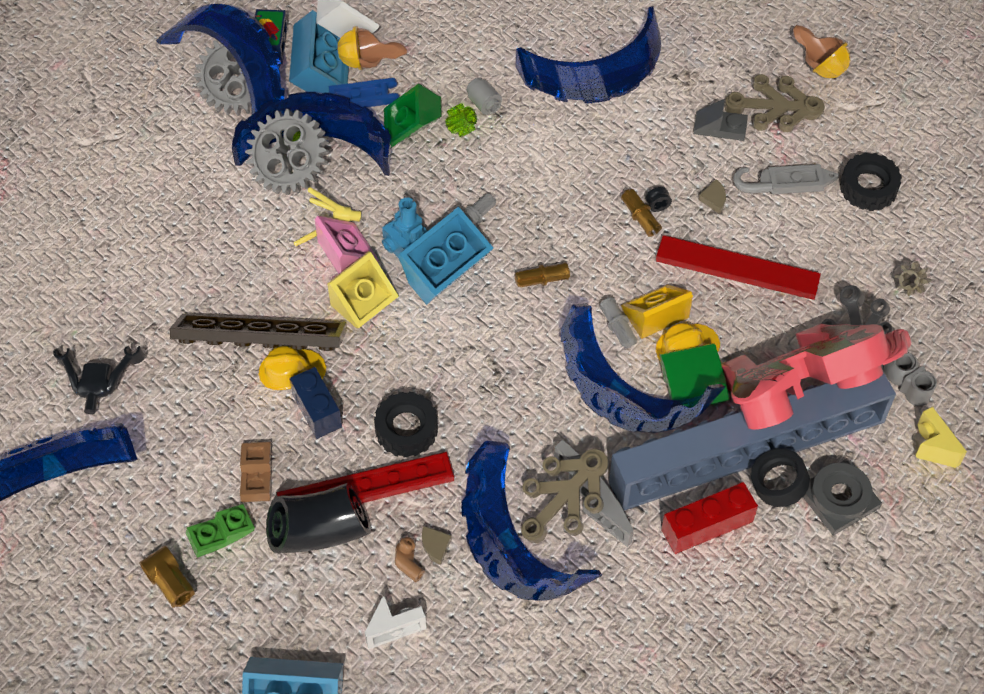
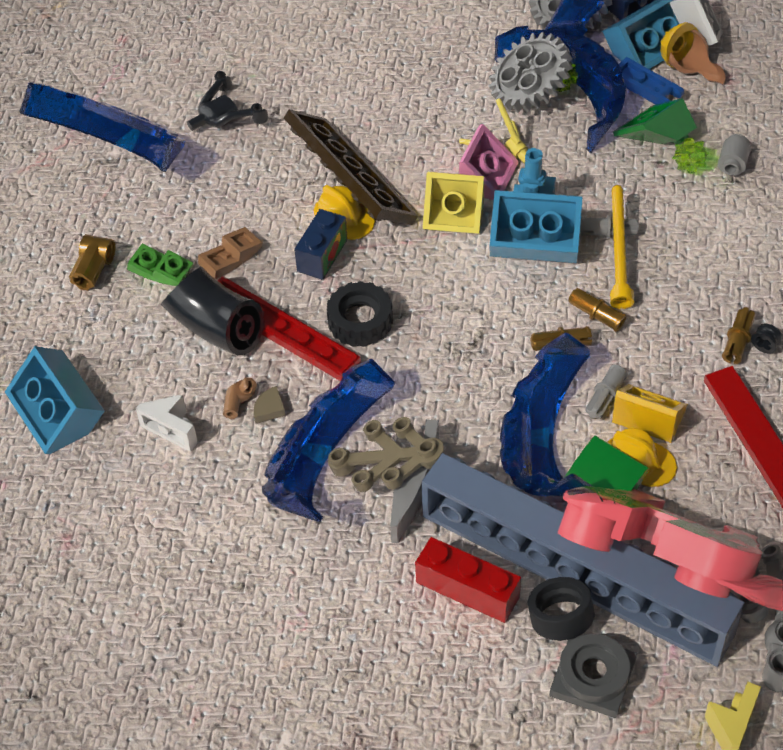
camera: 55 degrees right, 5 degrees down
none -> pearl gold axle [530,326,592,351]
none -> yellow piece [610,185,634,309]

